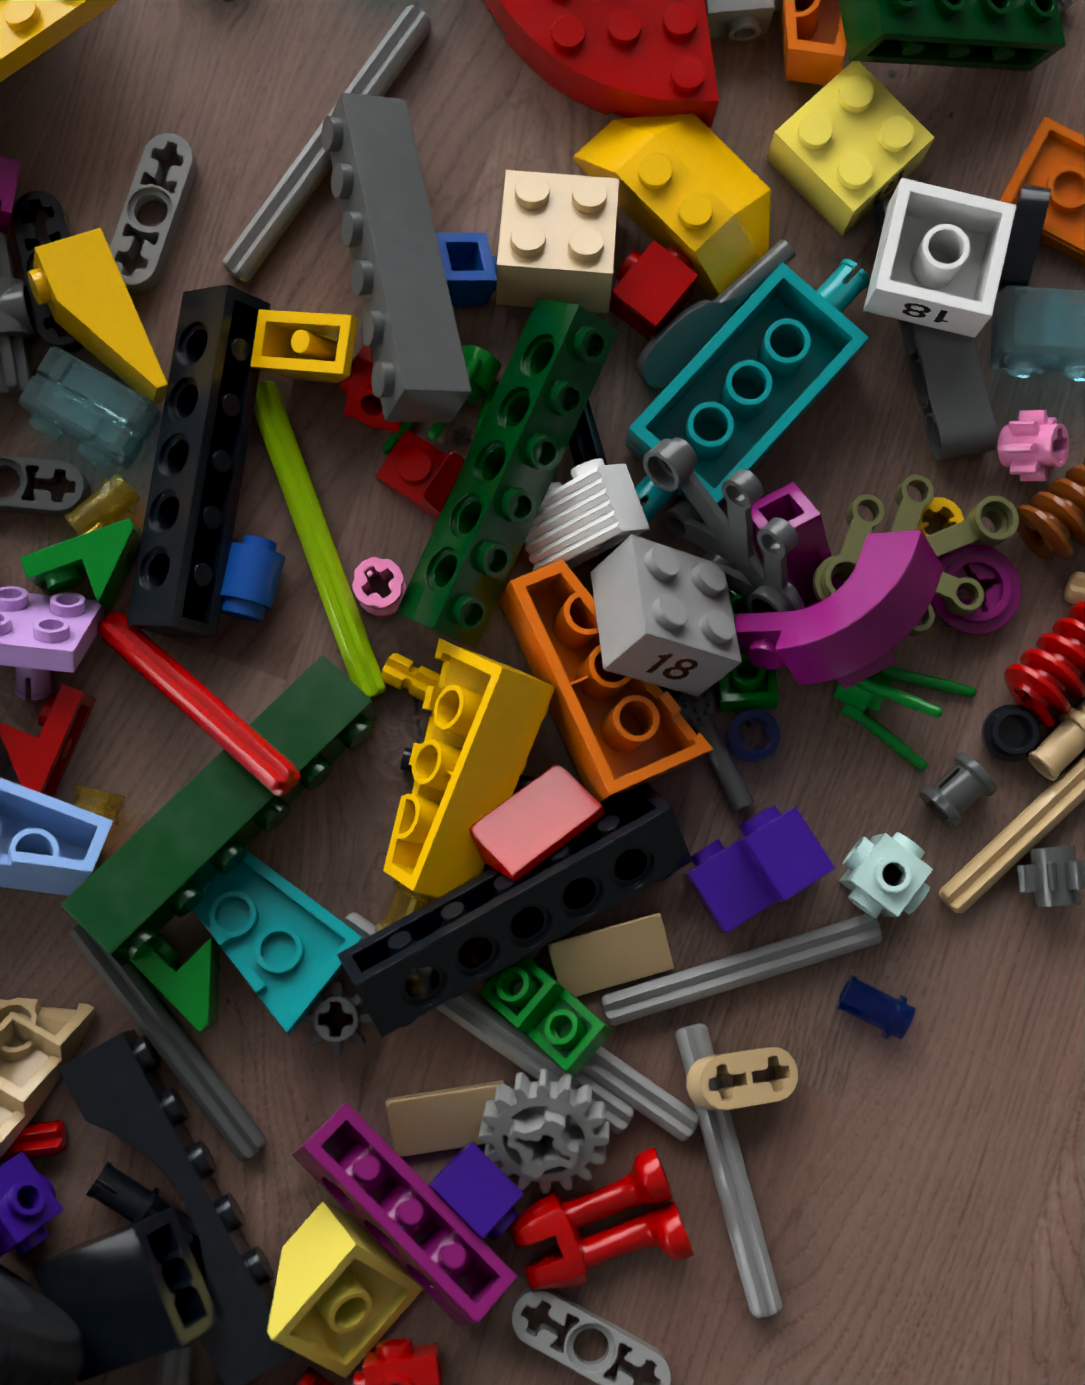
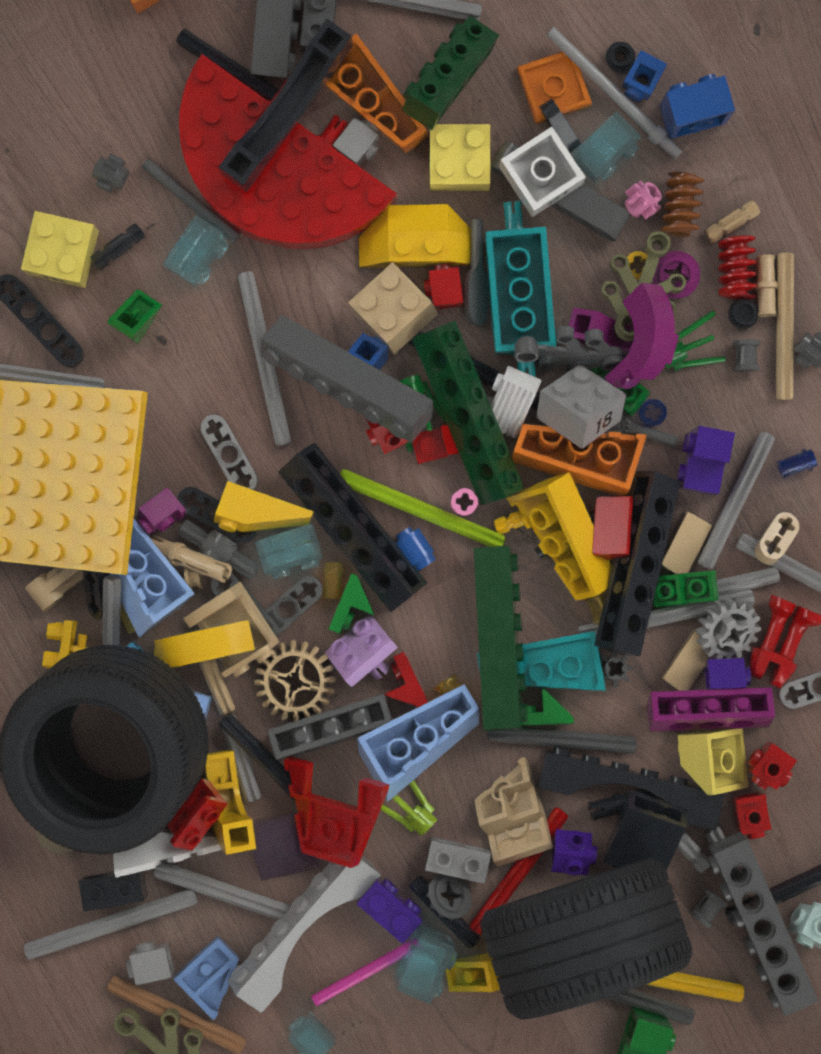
camera: 40 degrees left, 5 degrees up
red axle [97,611,300,796] -> none
yellow slope [250,309,358,383] -> none
light aqua brick [839,832,933,919] -> none

